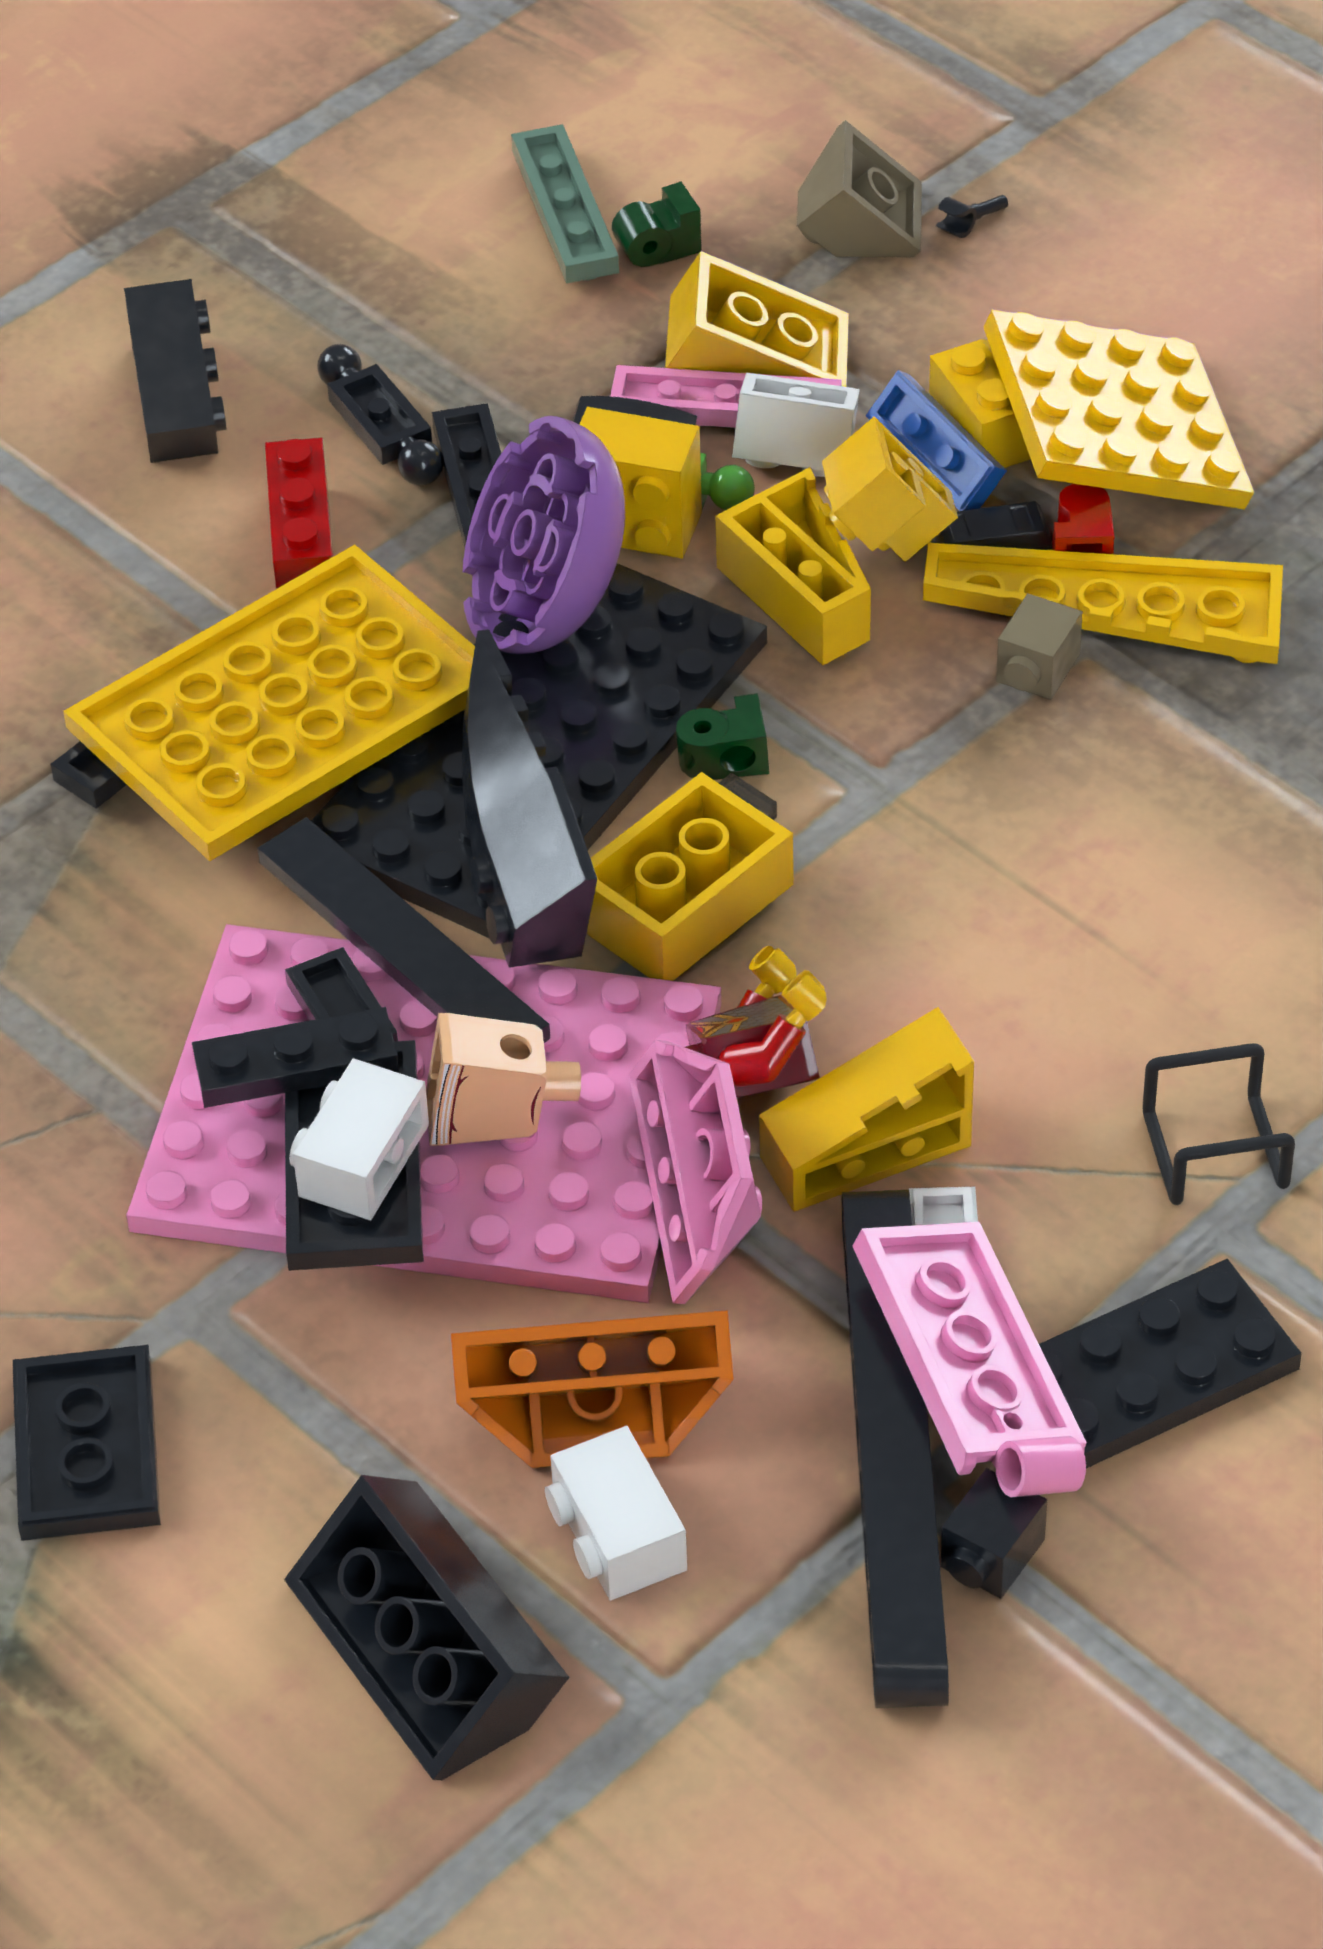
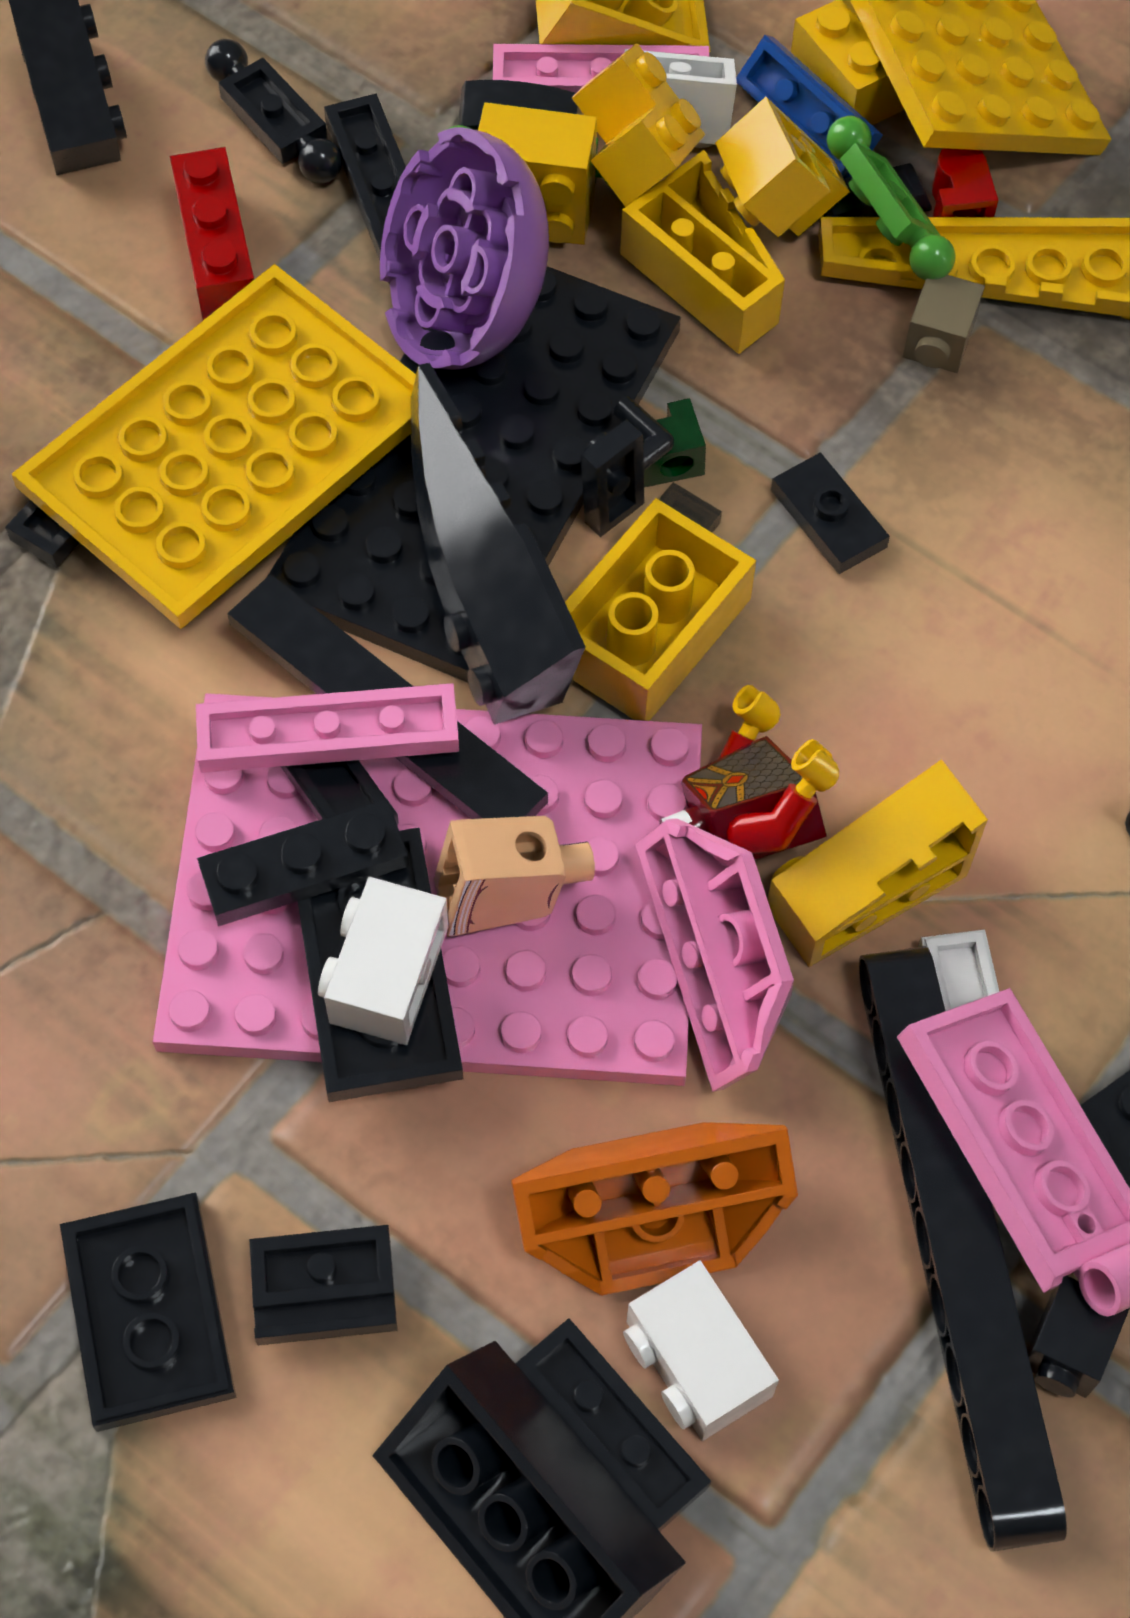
camera: 10 degrees left, 15 degrees up
none -> bright pink plate [196,683,459,773]
none -> black plate [249,1225,398,1346]
none -> black plate [515,1318,711,1531]
none -> yellow brick [572,43,705,207]
none -> black plate [581,396,674,537]
none -> black plate [771,452,890,574]
none -> bright green plate [827,116,956,280]

